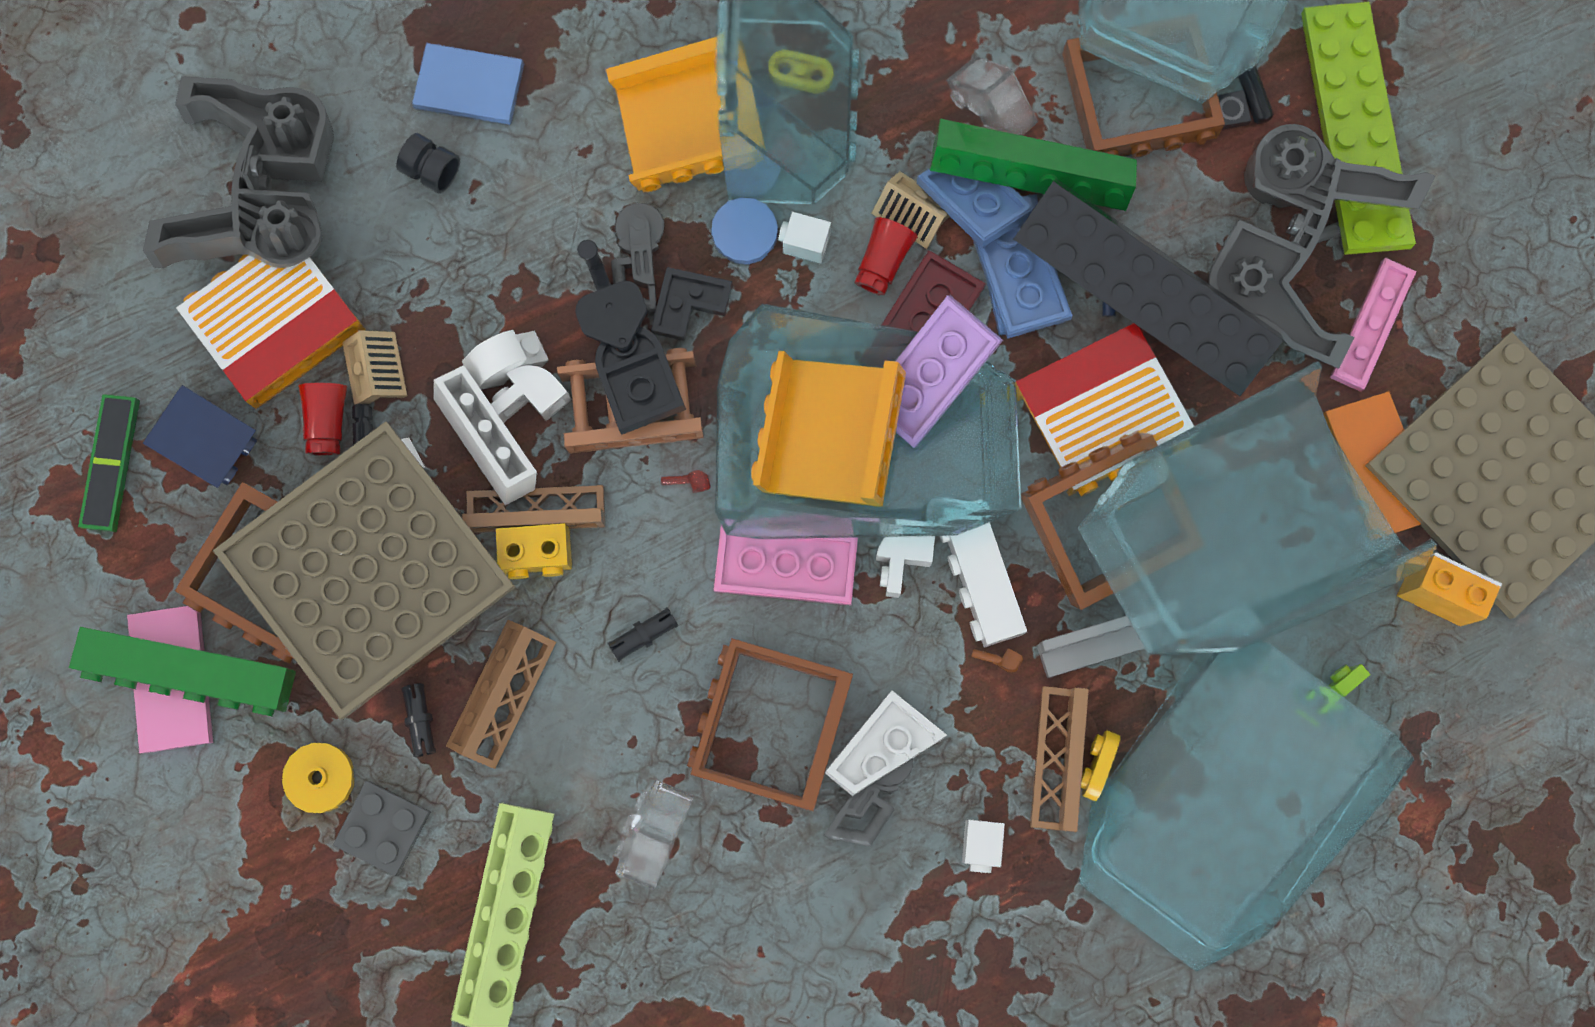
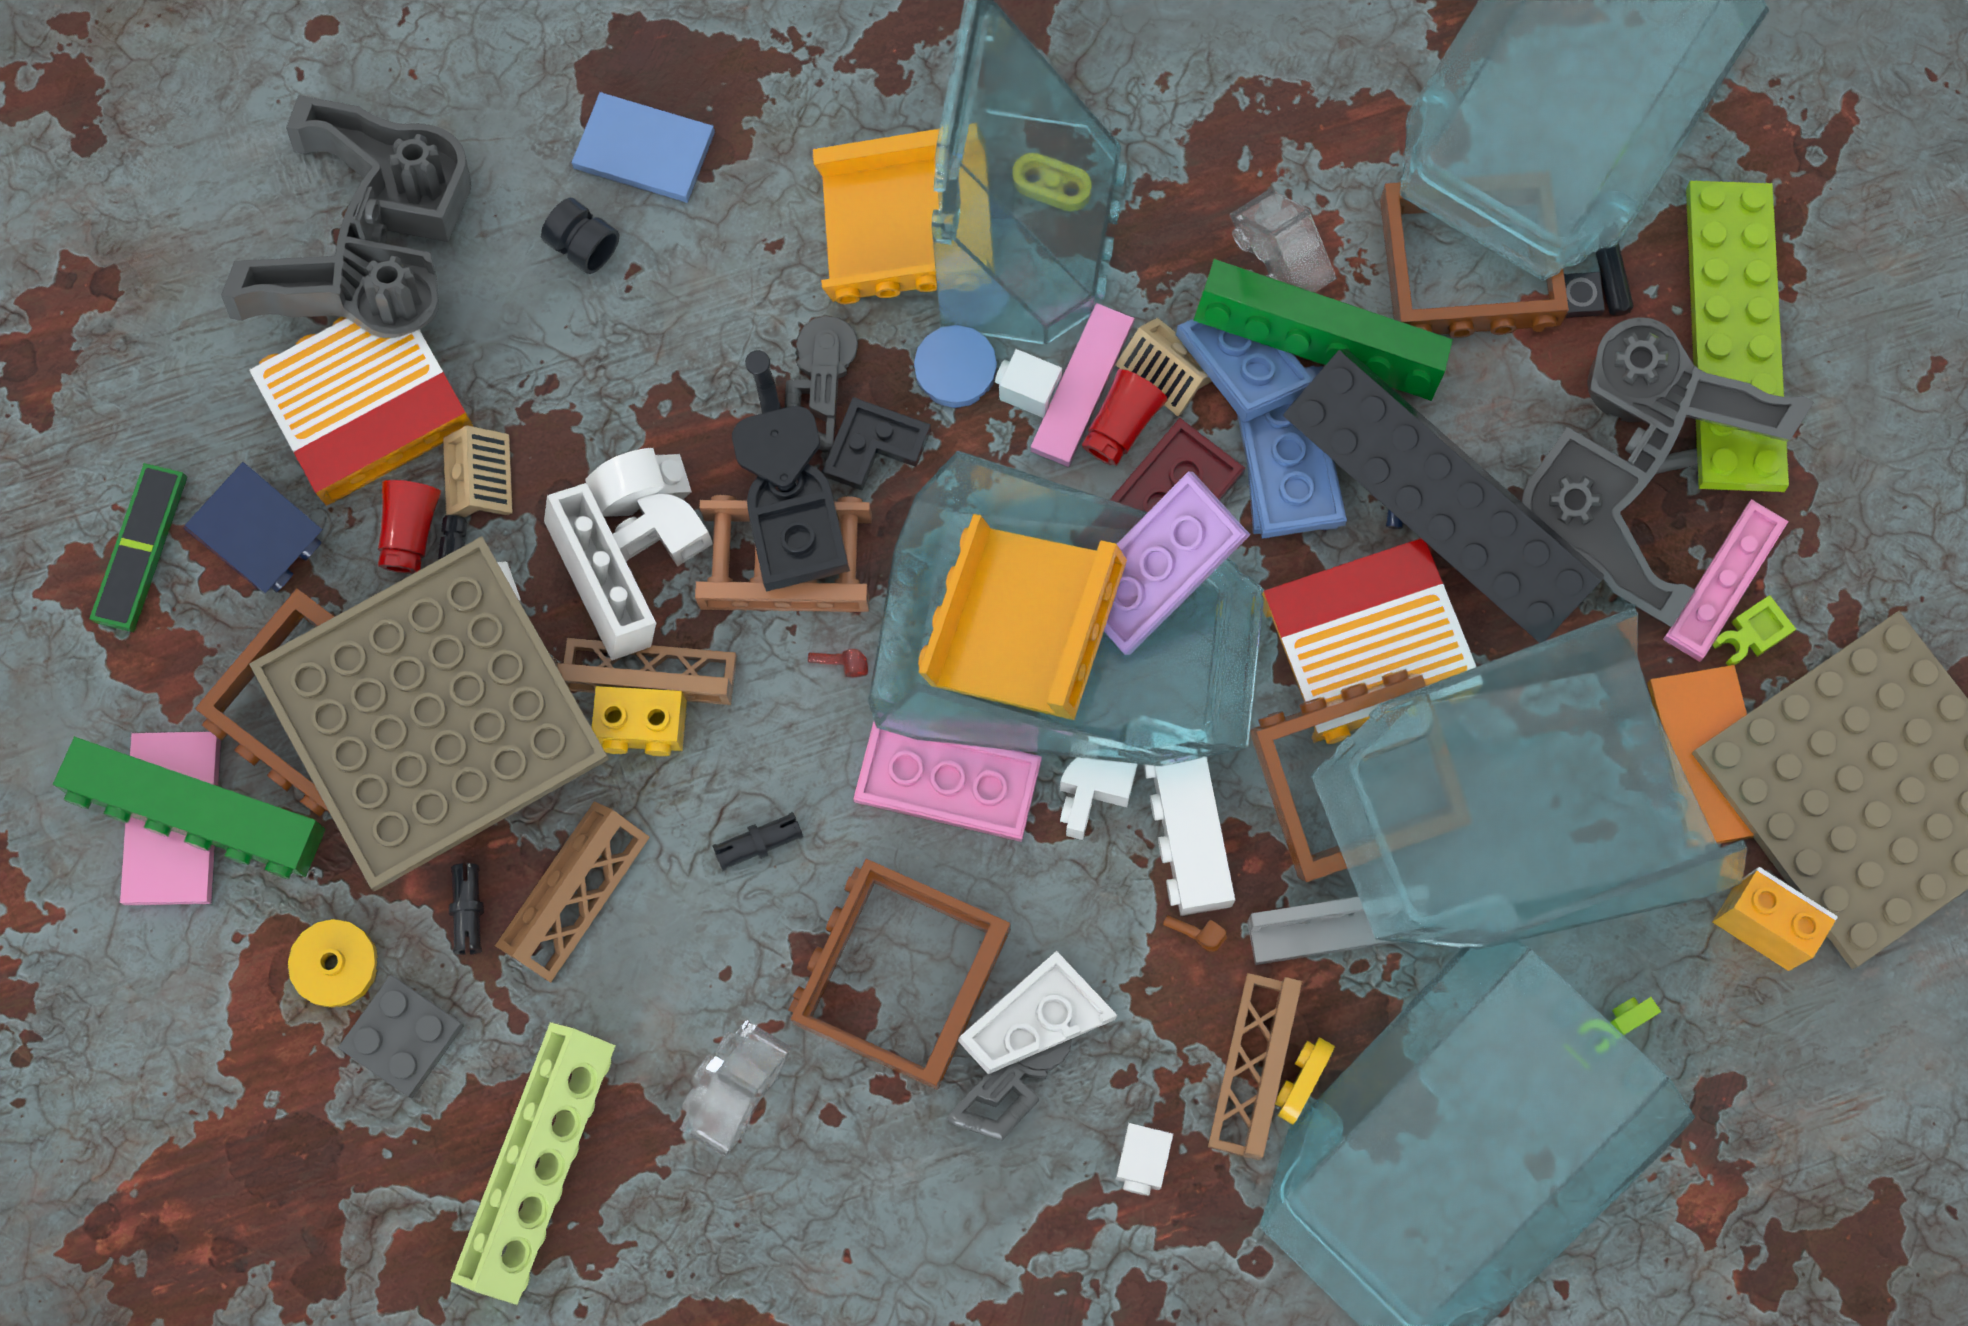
camera: 10 degrees right, 5 degrees down
none -> bright pink tile [1030,303,1134,467]
none -> lime plate [1712,595,1796,666]

